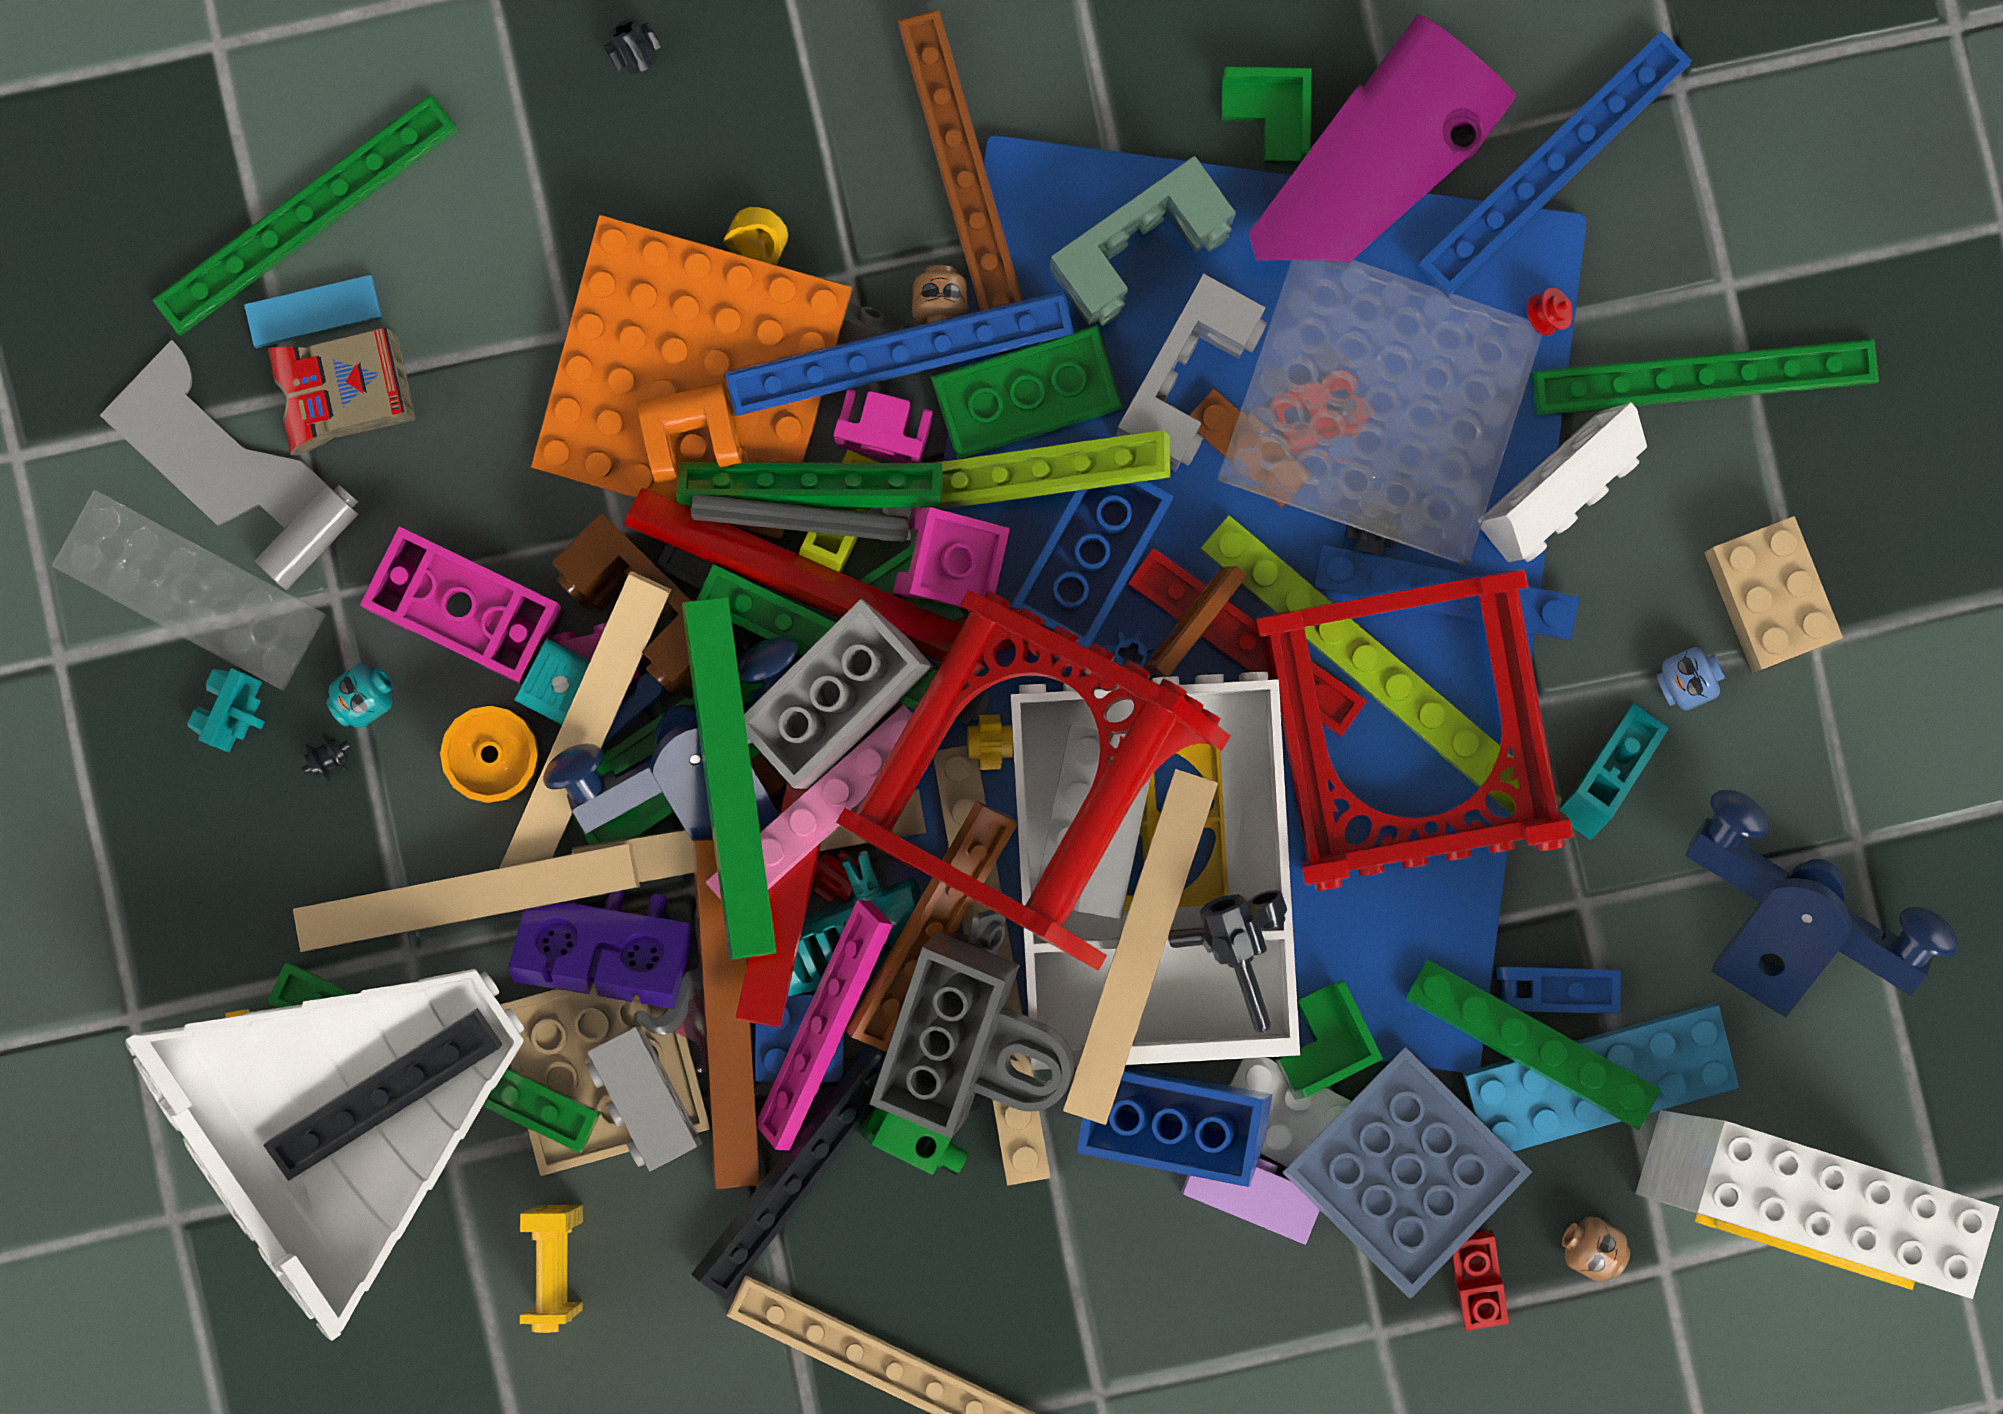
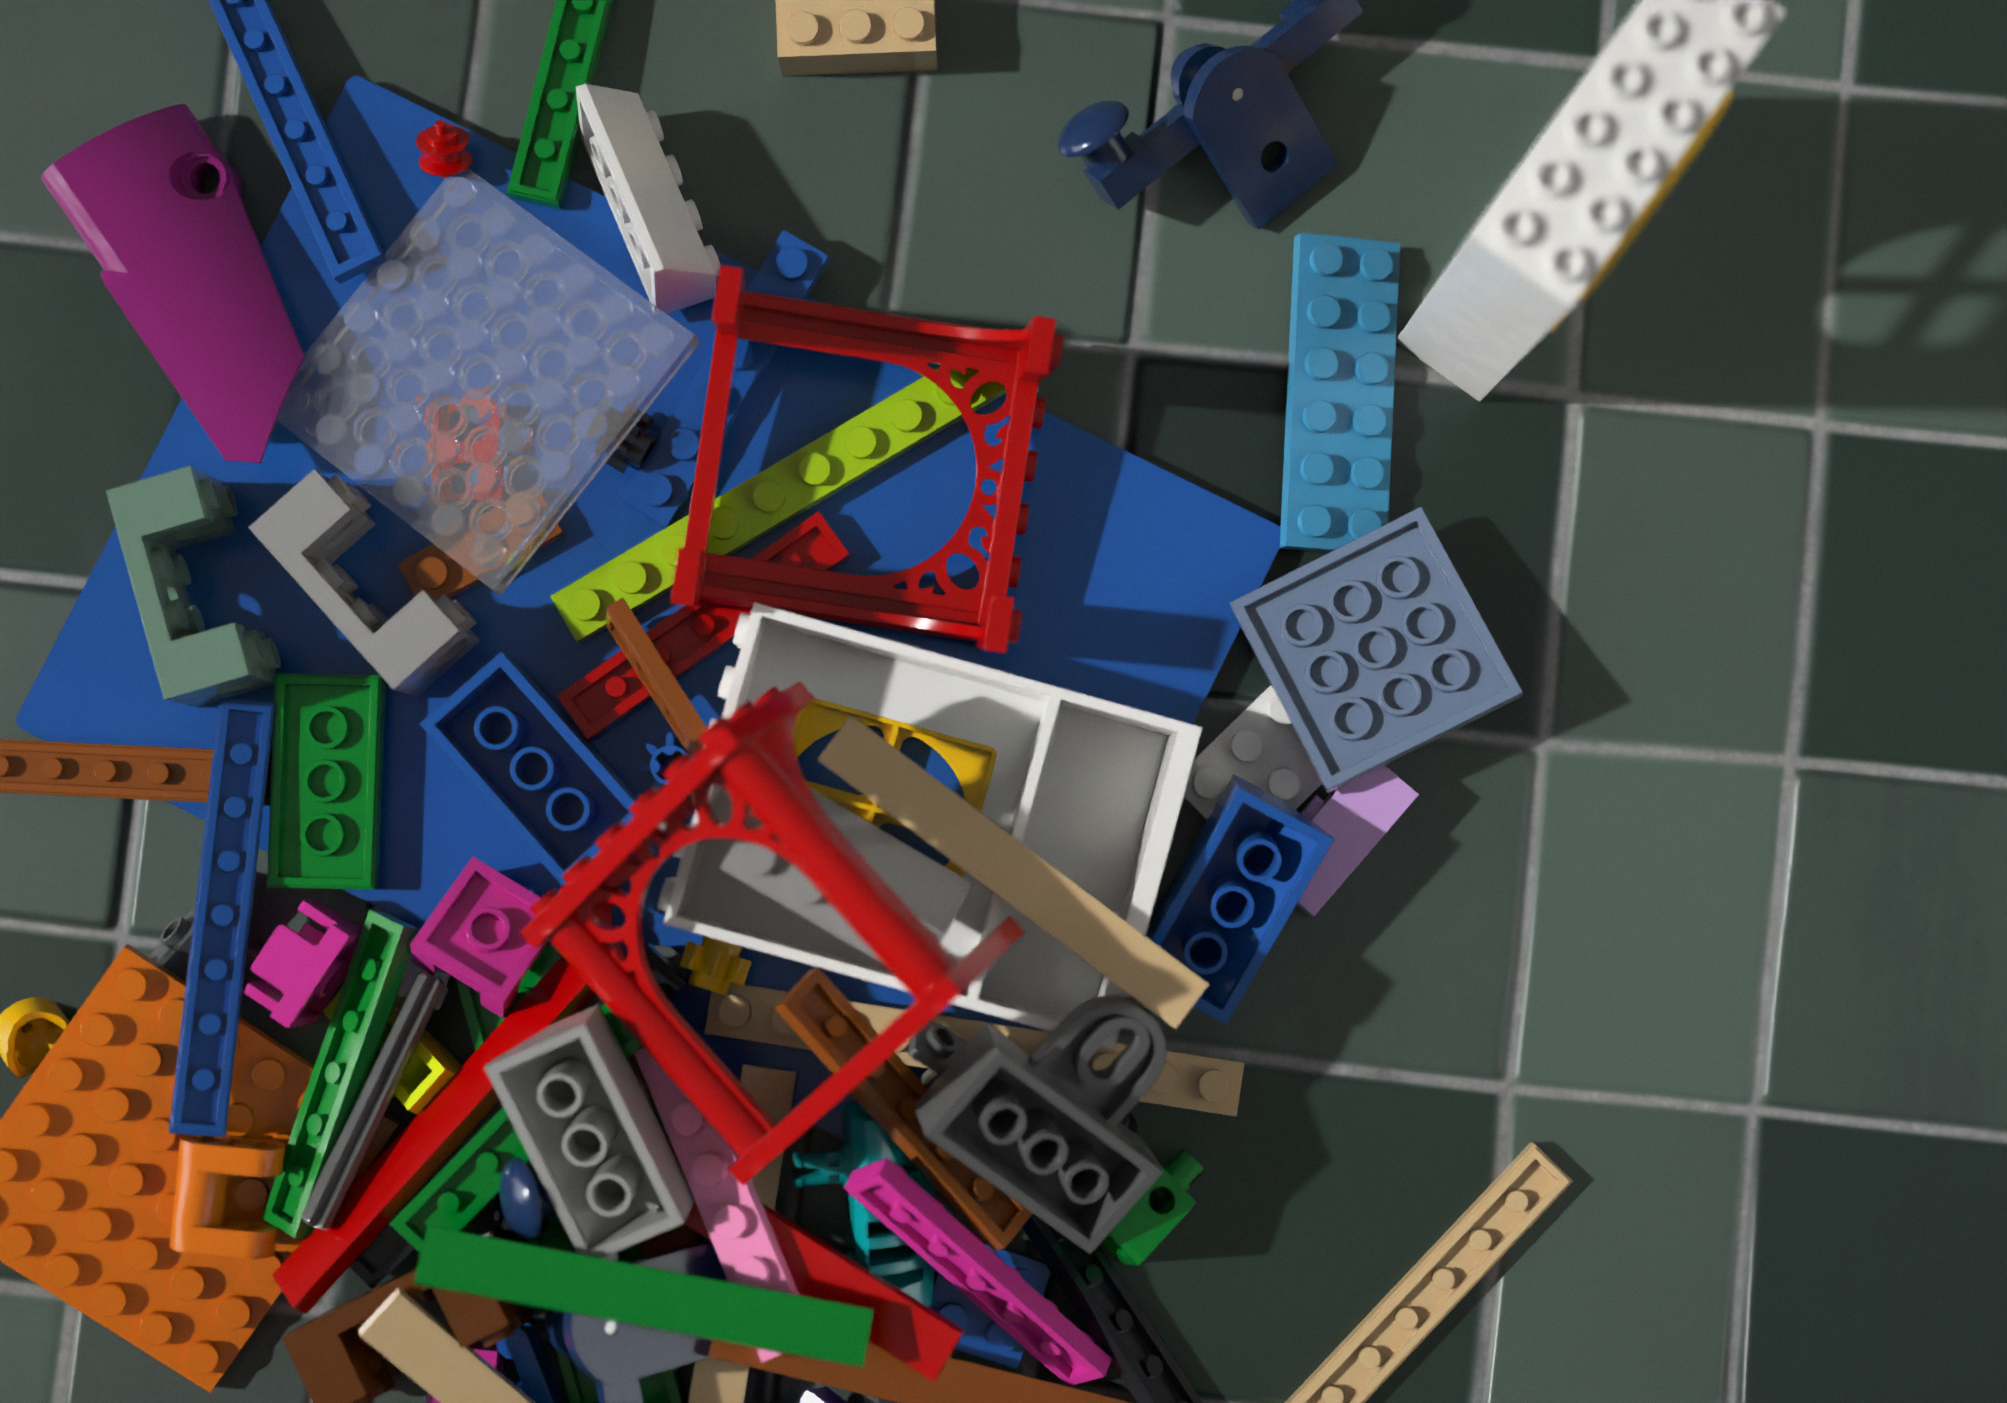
camera: 65 degrees left, 0 degrees up
red gear [813,850,859,904] -> none
medium nougat head [912,265,968,324] -> none
lime plate [935,430,1170,510] -> none
black piece [1168,890,1287,1034] -> none
green panel [1221,67,1312,164] -> none
green panel [1276,980,1383,1100] -> none
green plate [1405,959,1662,1130] -> none
red slope [1451,1230,1509,1331] -> none
blue plate [1496,967,1621,1014] -> none
teal slope [1558,703,1669,840] -> none
medium nougat head [1562,1216,1631,1282] -> none
medium blue head [1657,646,1725,711] -> none

